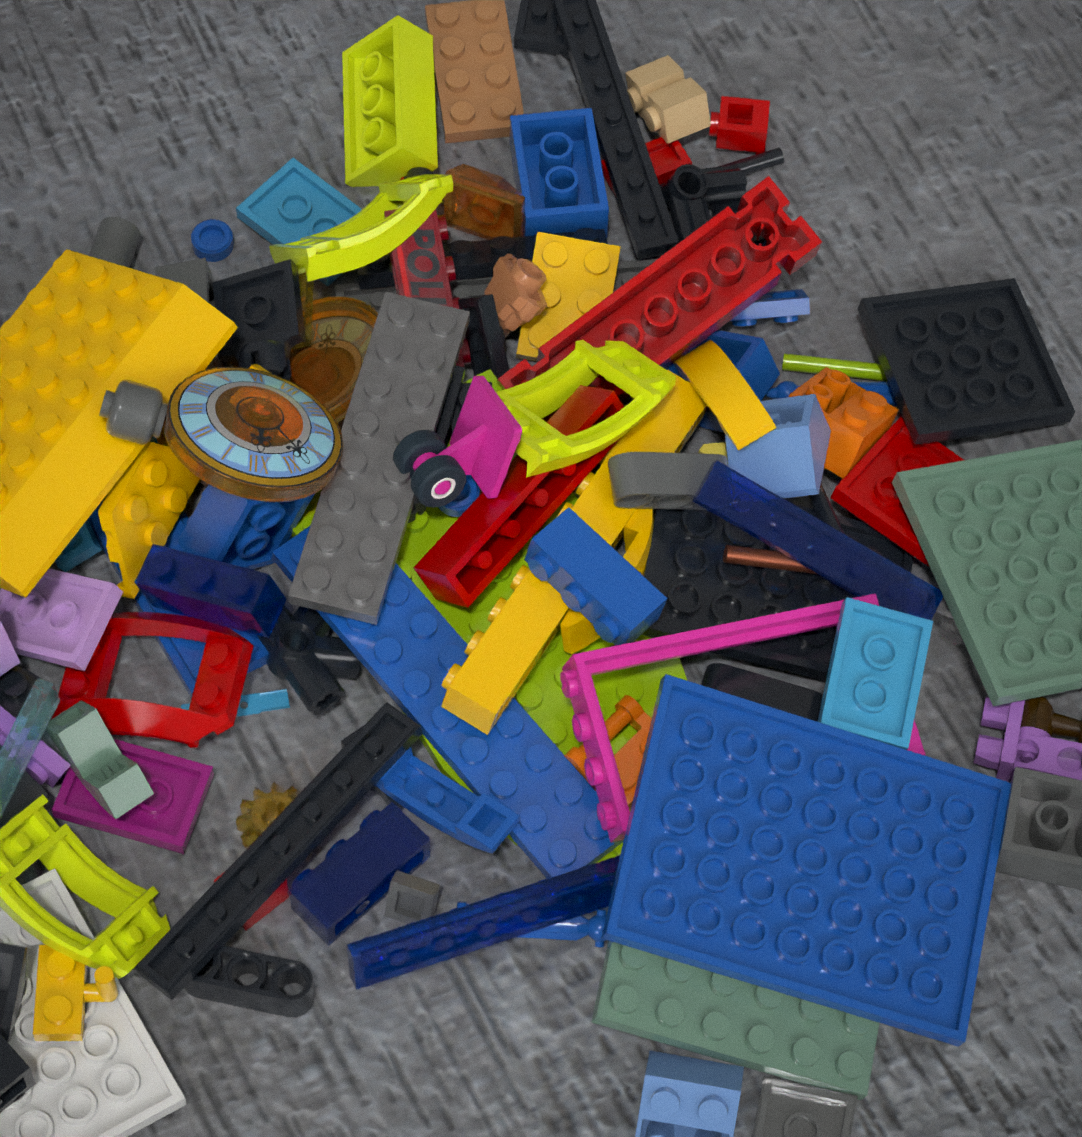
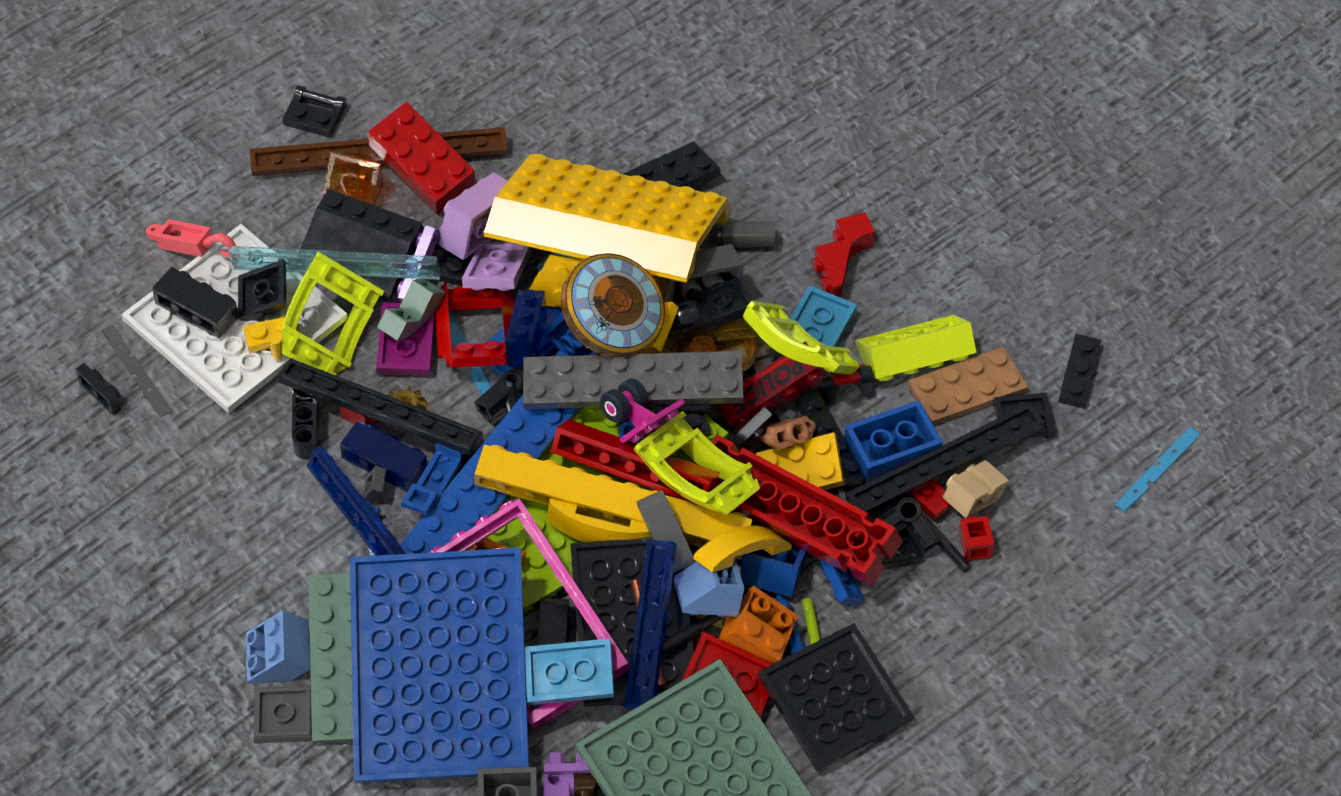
camera: 75 degrees right, 5 degrees down
dark grey head [99,380,169,445] -> none
blue tile [191,219,234,262] -> none
clear orange slope [444,163,525,240] -> none
blue brick [524,507,668,645] -> none
none -> red arch [812,212,875,298]

